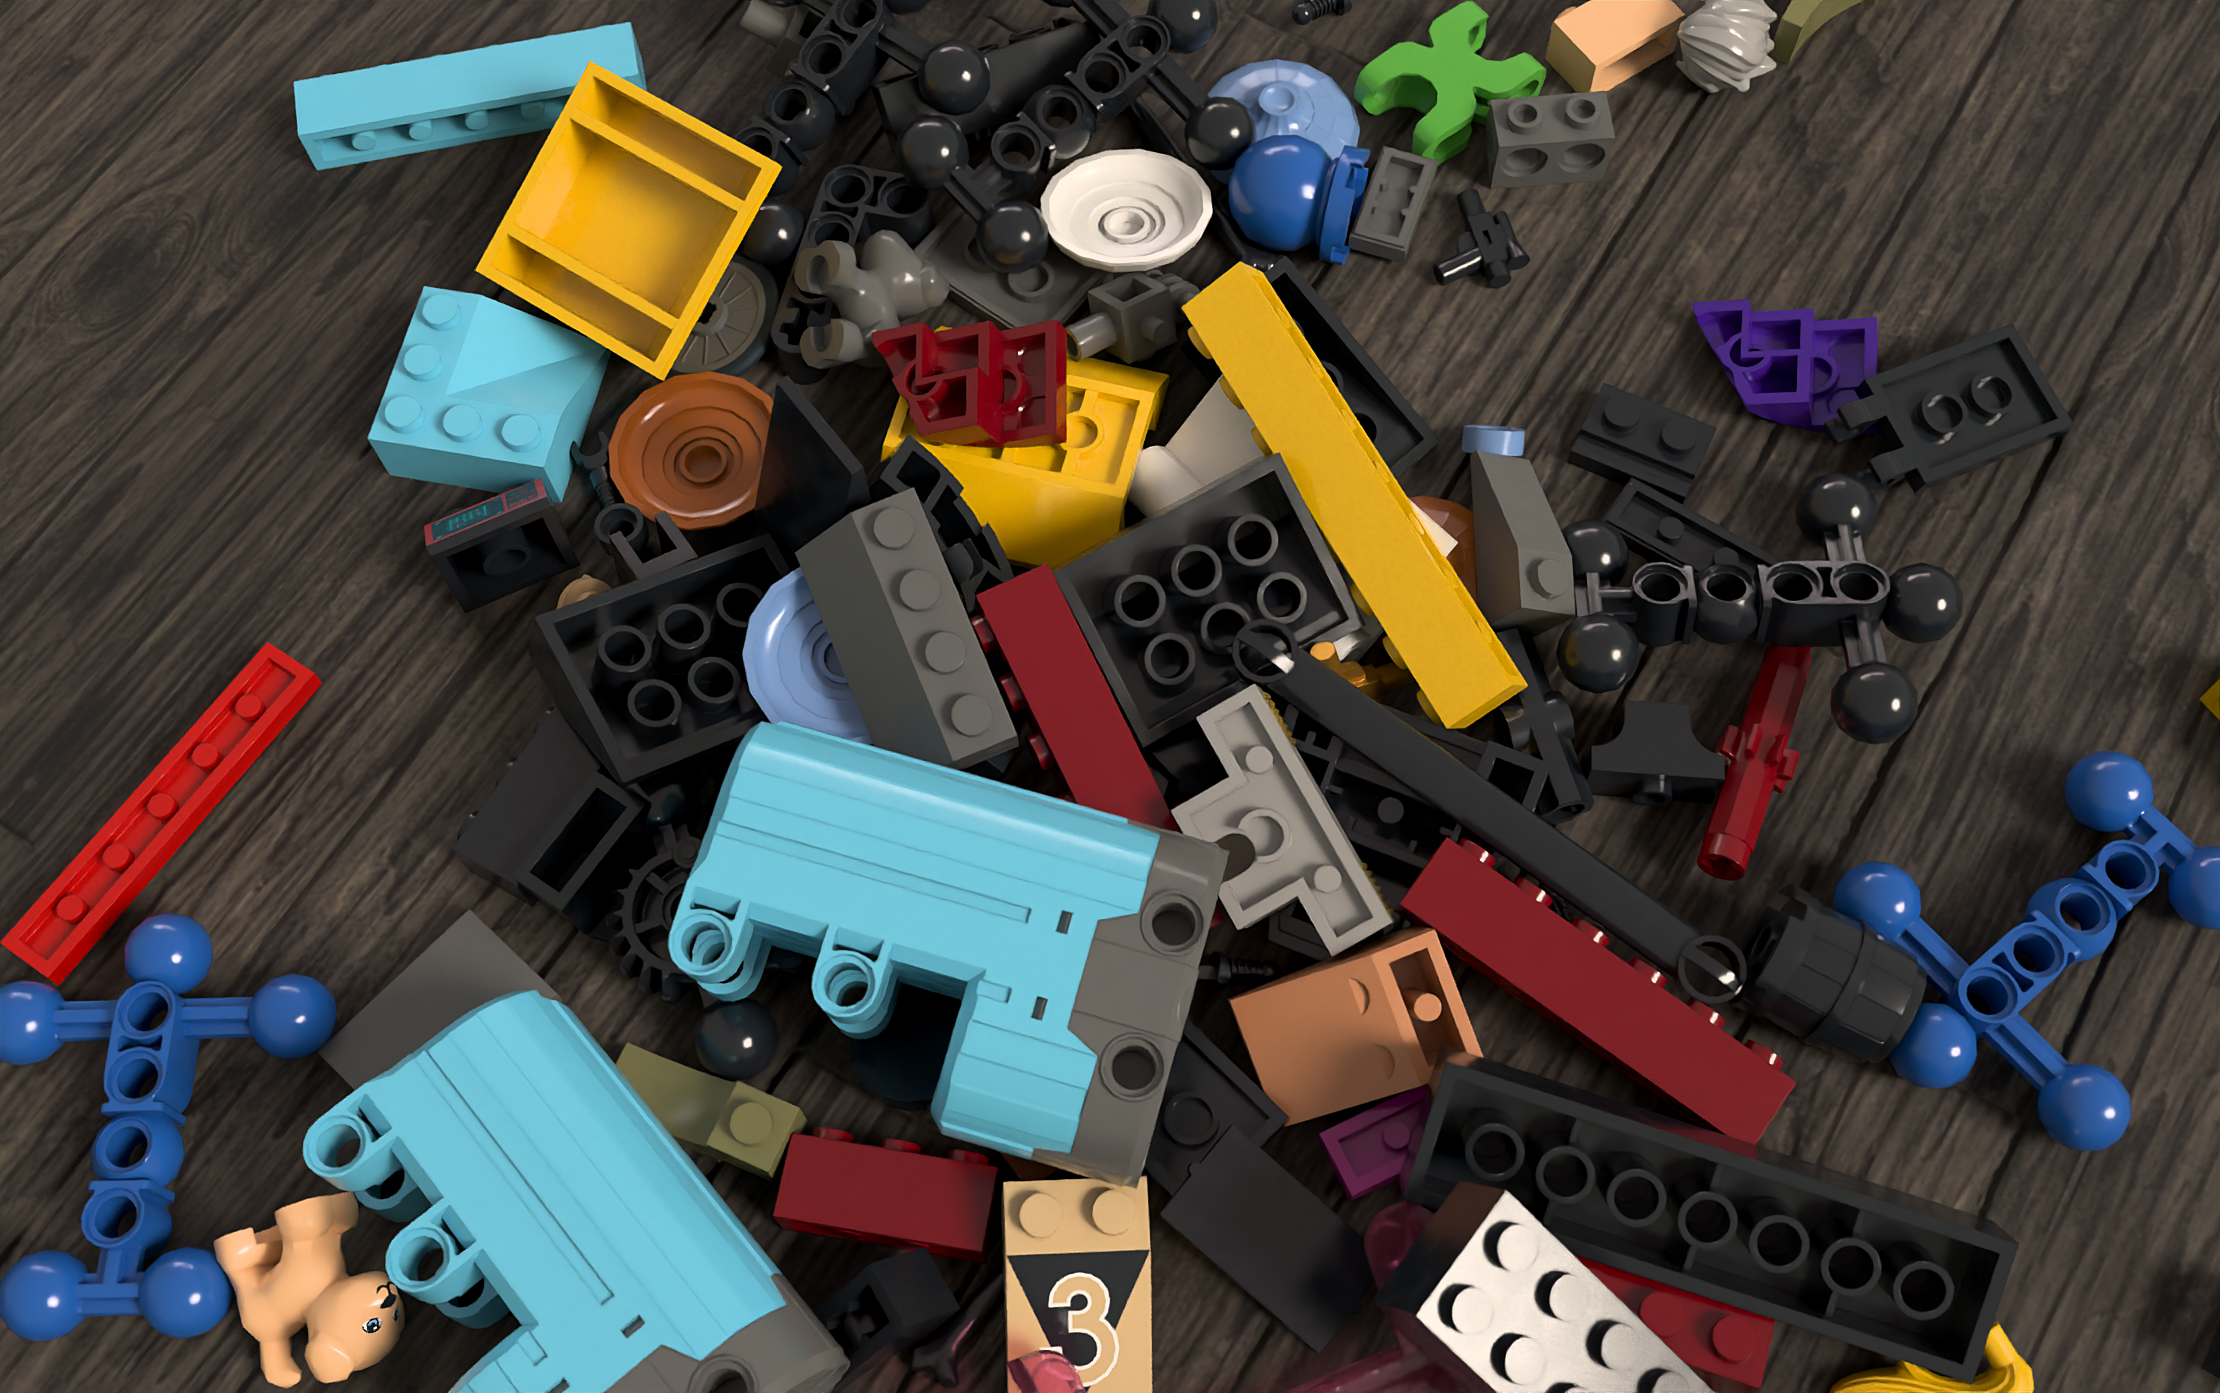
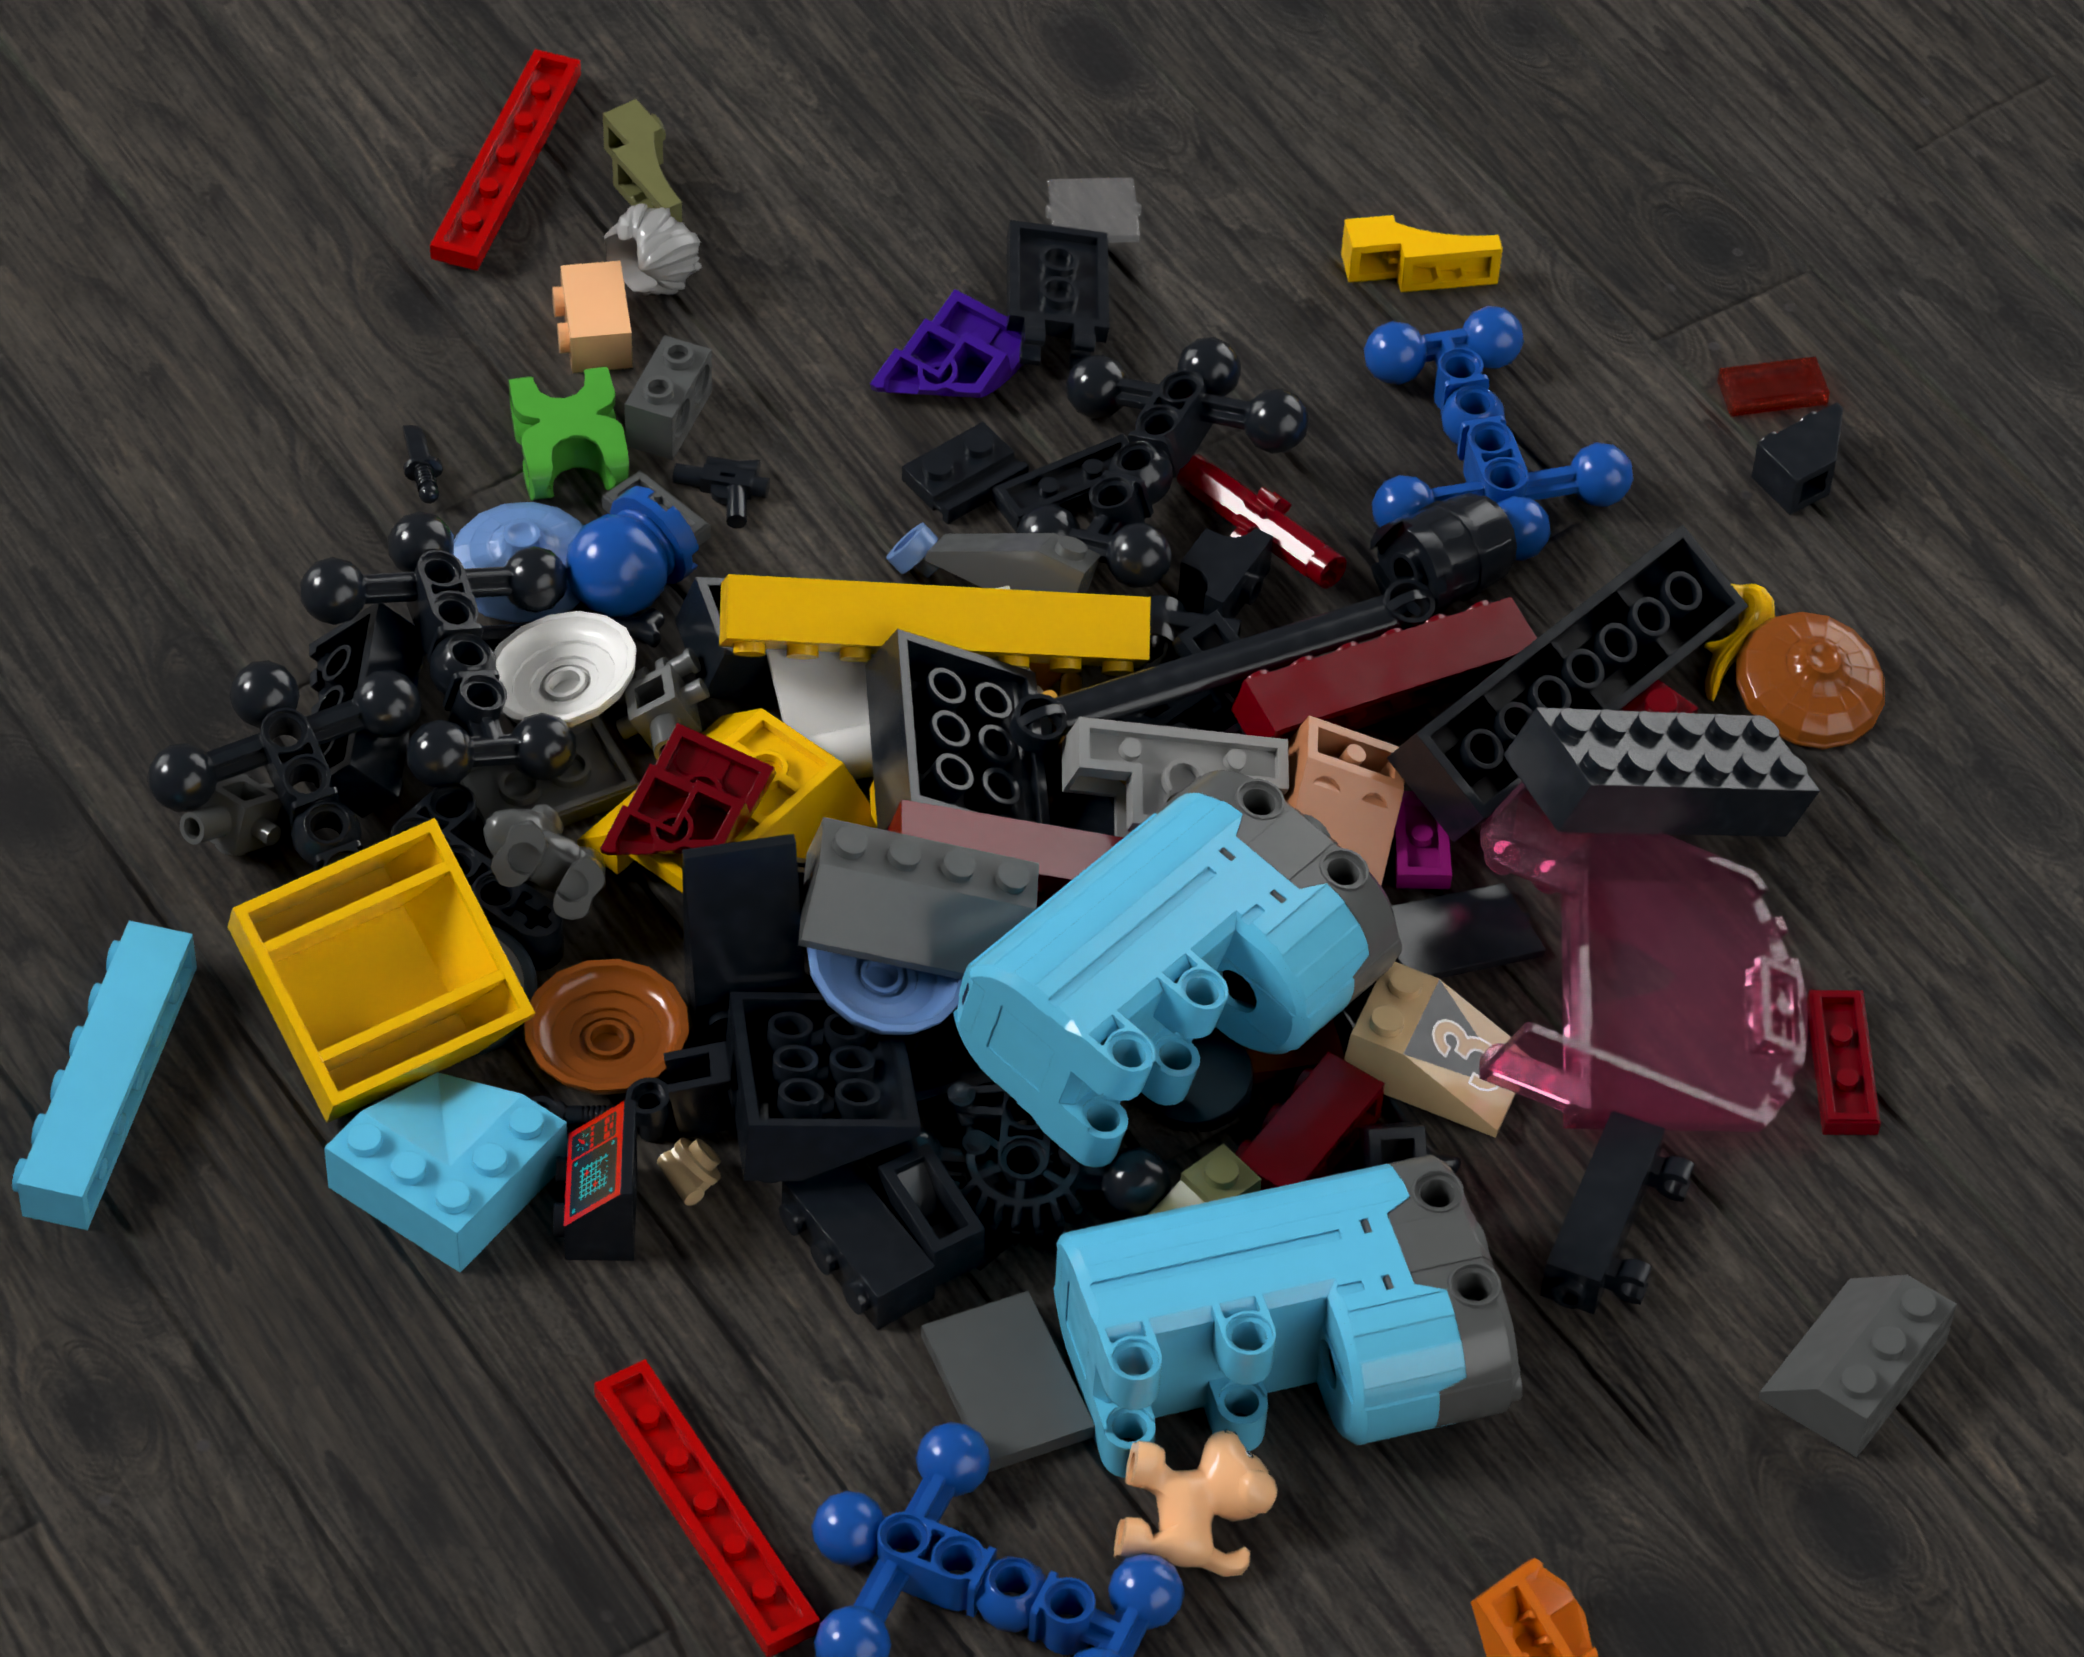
camera: 70 degrees left, 15 degrees down
none -> clear piece [1045,177,1141,243]

